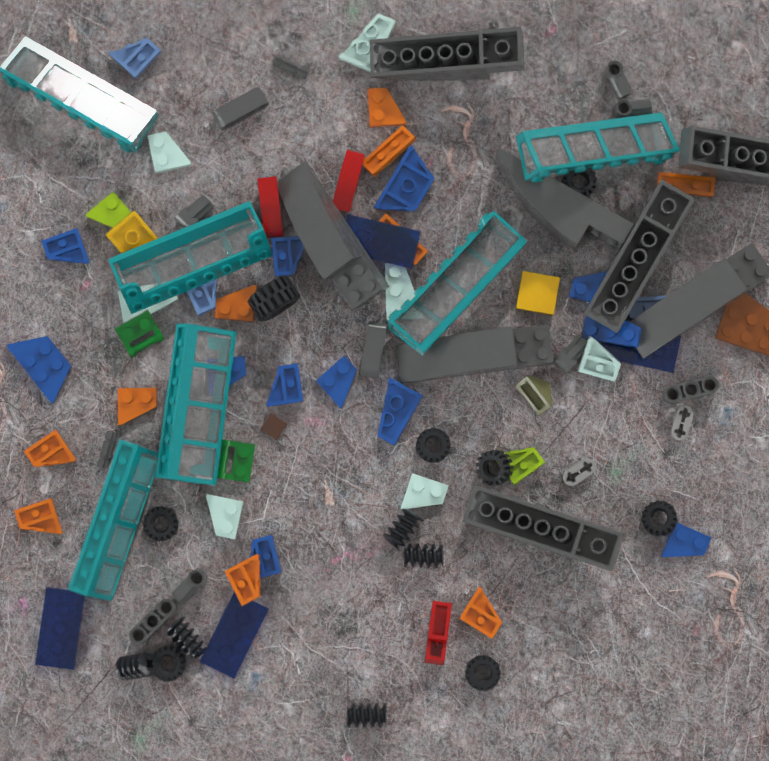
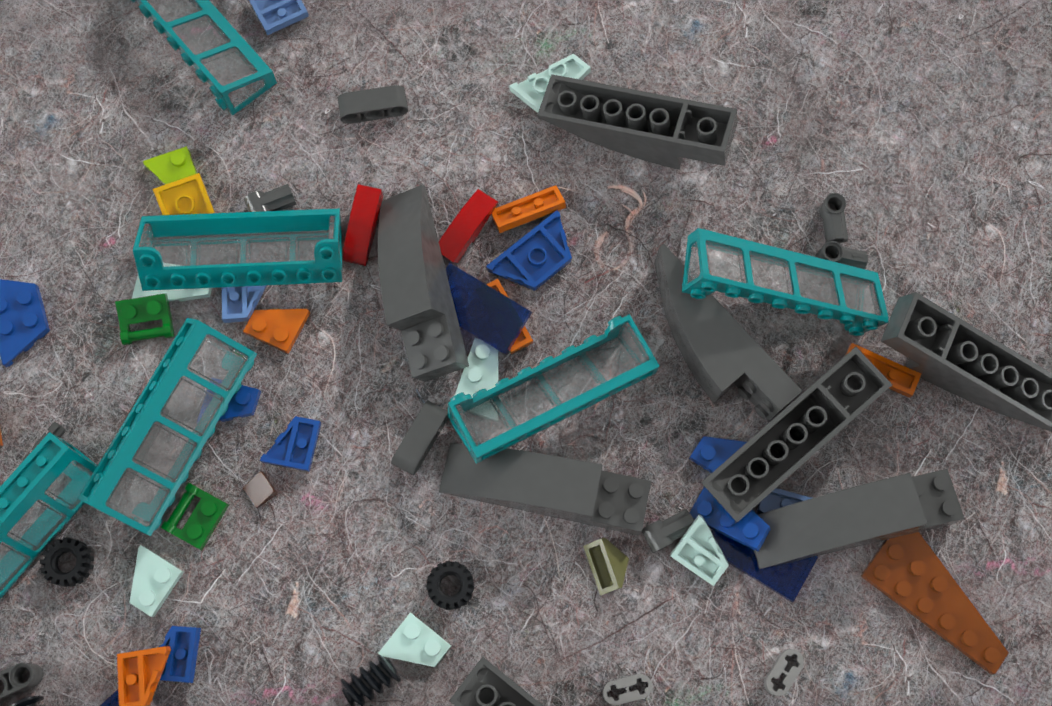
camera: 20 degrees right, 10 degrees down
blue wing [41,228,90,264] -> none
orange wing [118,388,157,426] -> none
light aqua wing [147,132,192,173] -> none
dark grey piece [171,568,207,605] -> none
black tyre [247,276,300,322] -> none
blue wing [271,236,305,277] -> none
dark grey axle [272,55,308,79] -> none
blue wing [316,356,357,409] -> none
orange wing [368,88,406,127] -> none
blue wing [377,377,423,446] -> none
black tyre [475,450,513,486] -> none
lime wing [496,447,545,486] -> none
yellow tile [516,271,560,316] -> none
black tyre [562,168,597,197] -> none
dark grey beam [662,376,719,404] -> none

